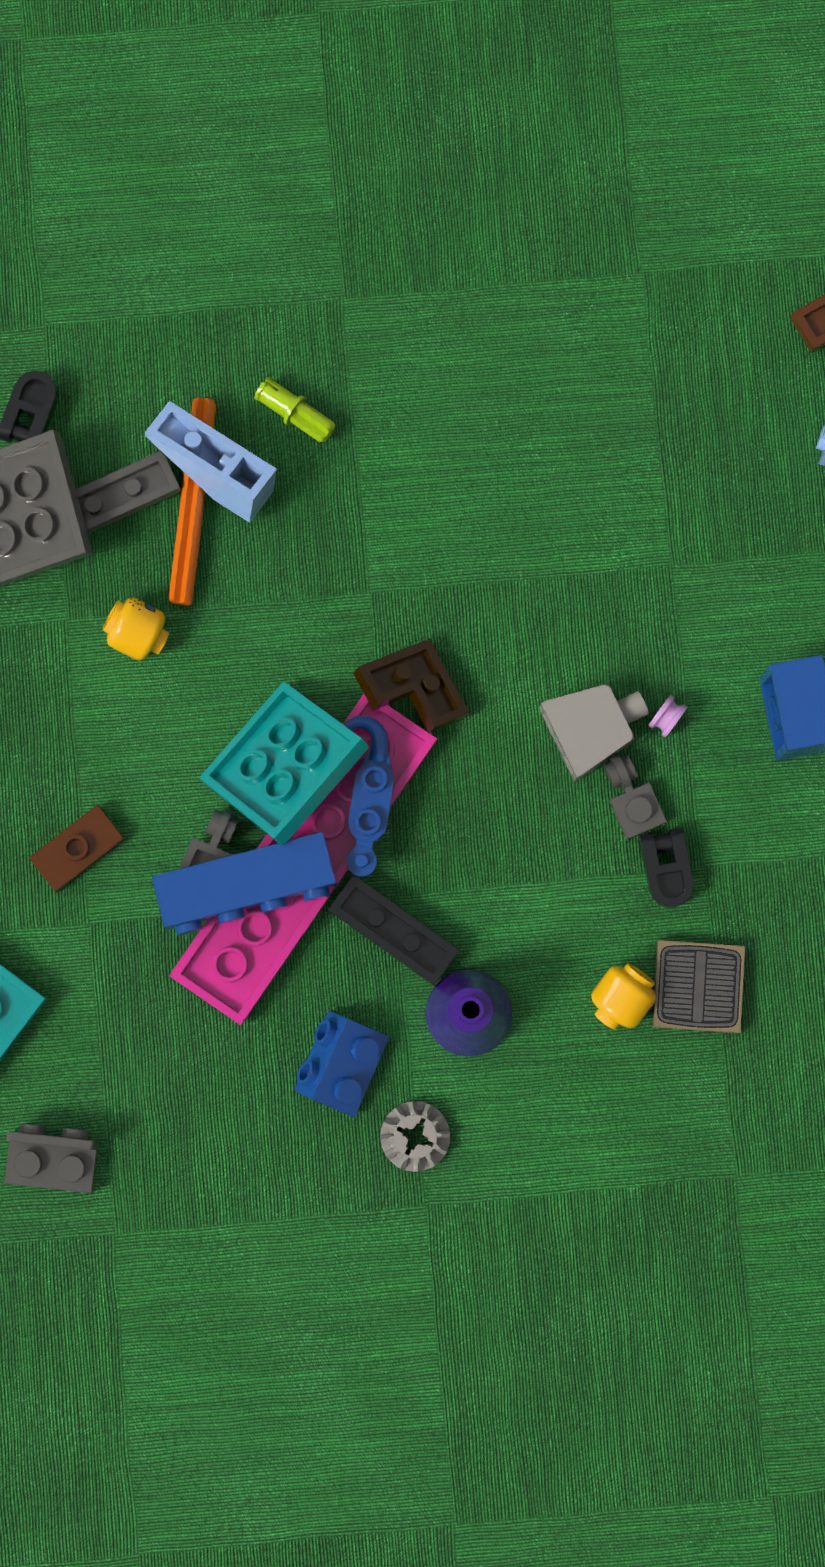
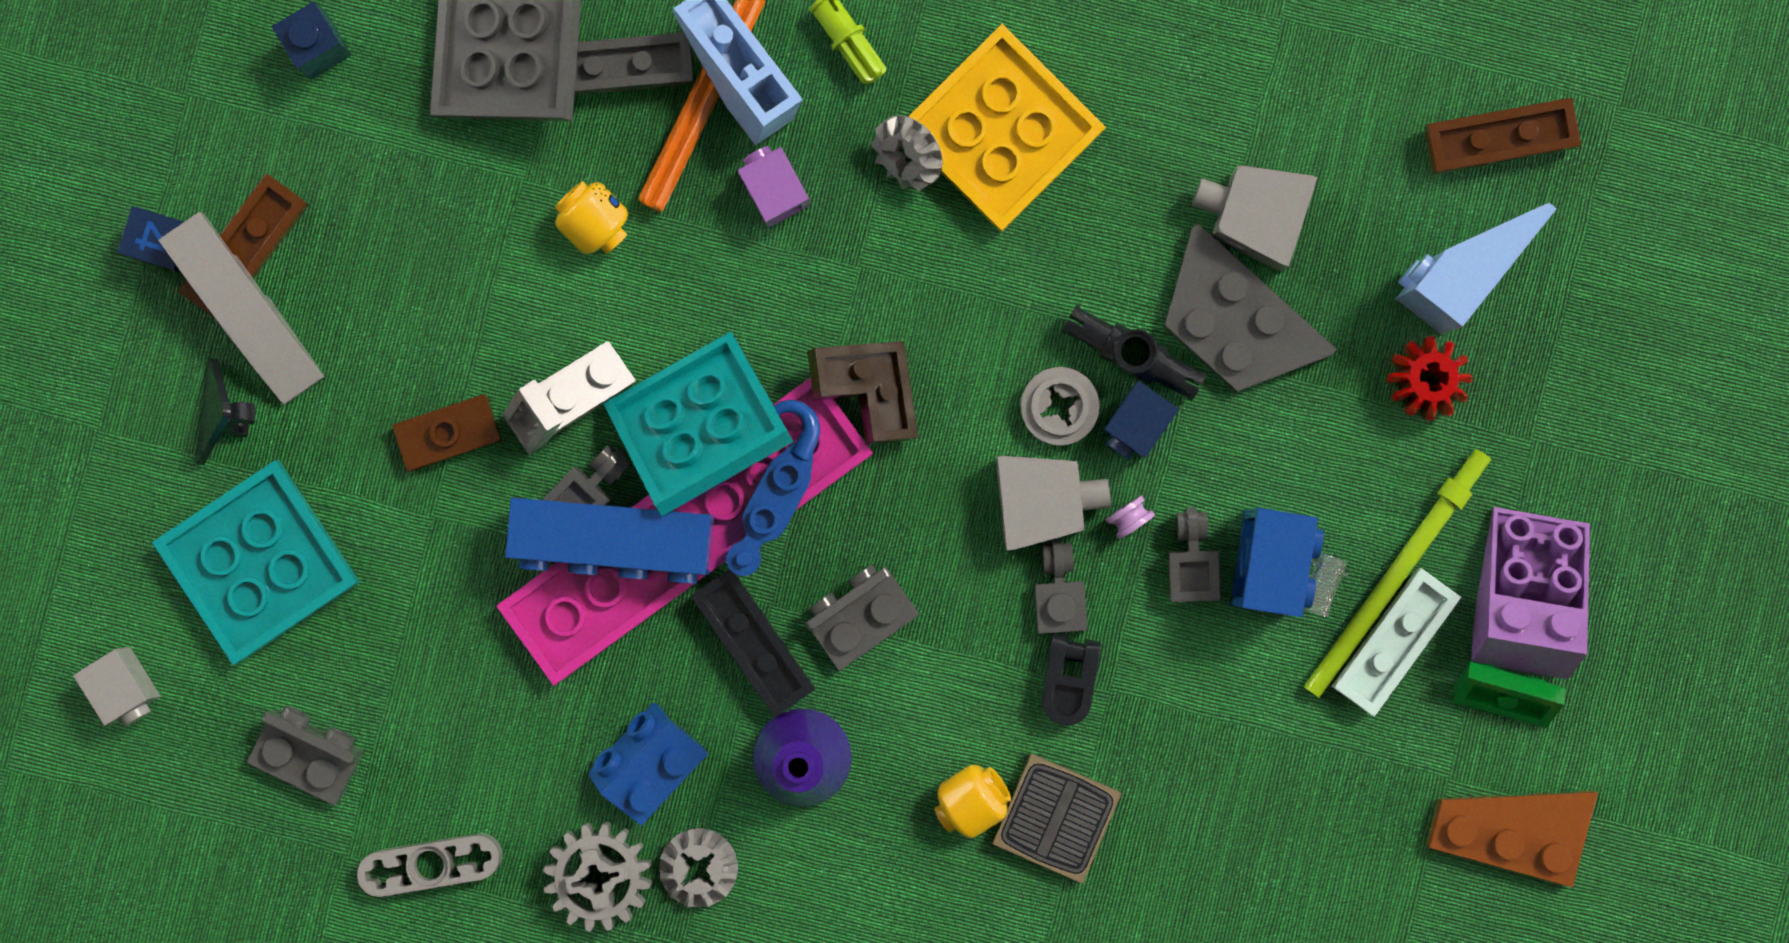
camera: 20 degrees right, 5 degrees up
none -> light grey beam [357,833,503,897]
none -> bracket [502,341,636,456]
none -> light grey gear [543,822,652,932]
none -> medium lavender brick [738,146,811,228]
none -> dark grey bracket [805,564,920,671]
none -> light grey gear [871,115,943,191]
none -> yellow plate [908,24,1106,233]
none -> light grey gear [1020,367,1099,446]
none -> black pin [1061,305,1206,402]
none -> dark blue brick [1101,381,1179,461]
none -> dark grey wing [1163,223,1337,392]
none -> dark grey plate [1168,507,1220,602]
none -> light grey torso [1192,166,1317,272]

